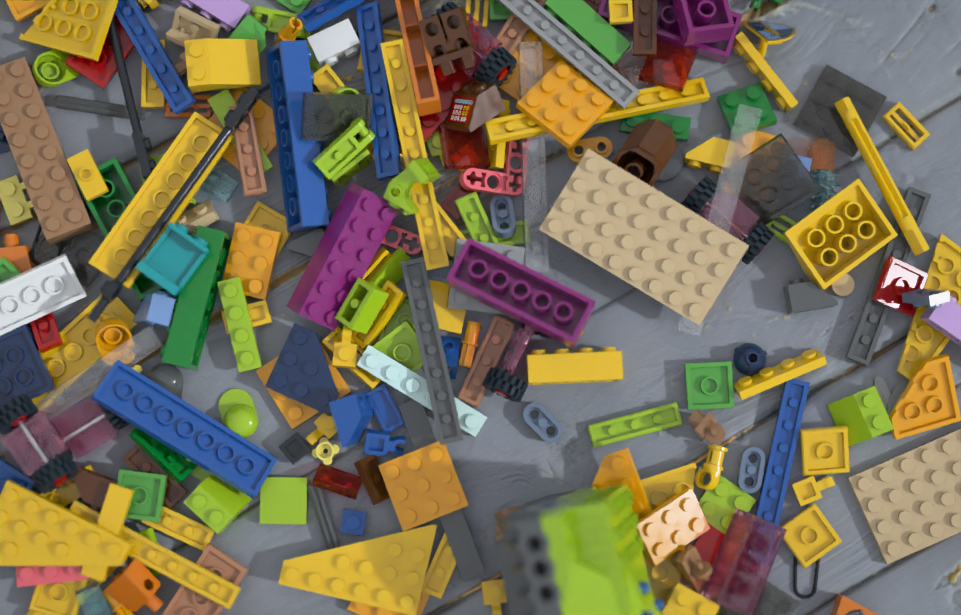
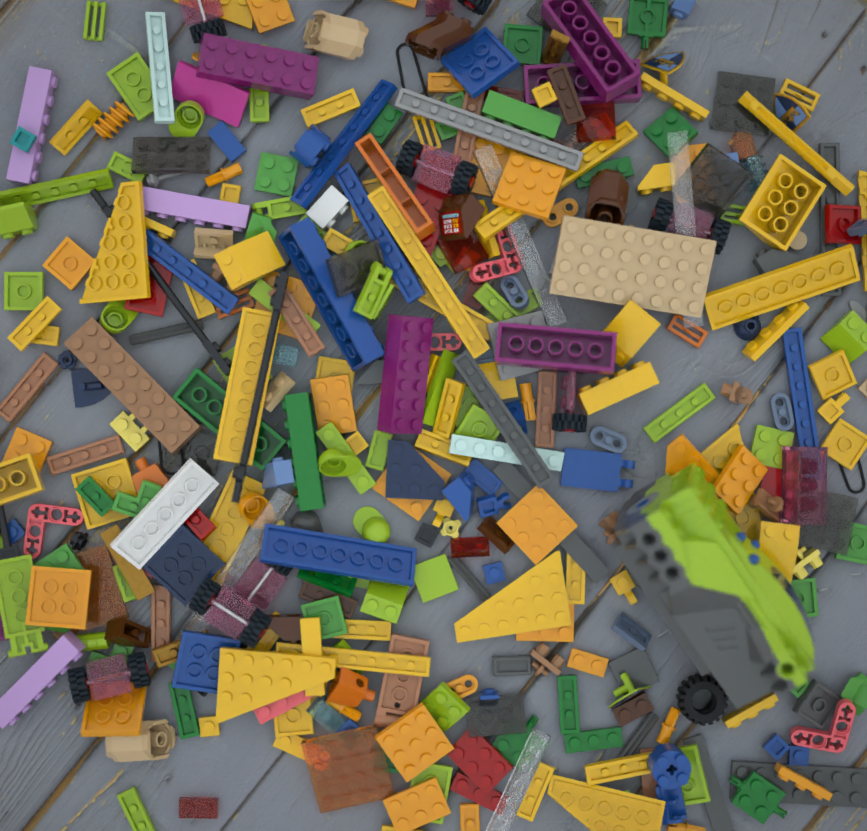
camera: 20 degrees left, 5 degrees up
yellow plate [66,149,109,202] -> none
teal panel [135,221,210,297] -> none
light orange axle [272,17,303,47] -> none
yellow plate [332,326,358,369] -> none
lime brick [335,278,389,334] -> none
lime tile [383,158,441,215] -> none
reddish brown hips [418,5,477,76] -> none
bright green plate [684,361,735,410] -> none
yellow connector [695,444,728,490] -> none
none -> lime cap [318,449,362,477]
none -> lime plate [365,430,393,471]
none -> blue tile [560,447,635,492]
none -> yellow slope [602,299,661,368]
none -> orange tile [665,314,709,349]
none -> yellow plate [704,244,861,331]
none -> shield [773,93,811,133]

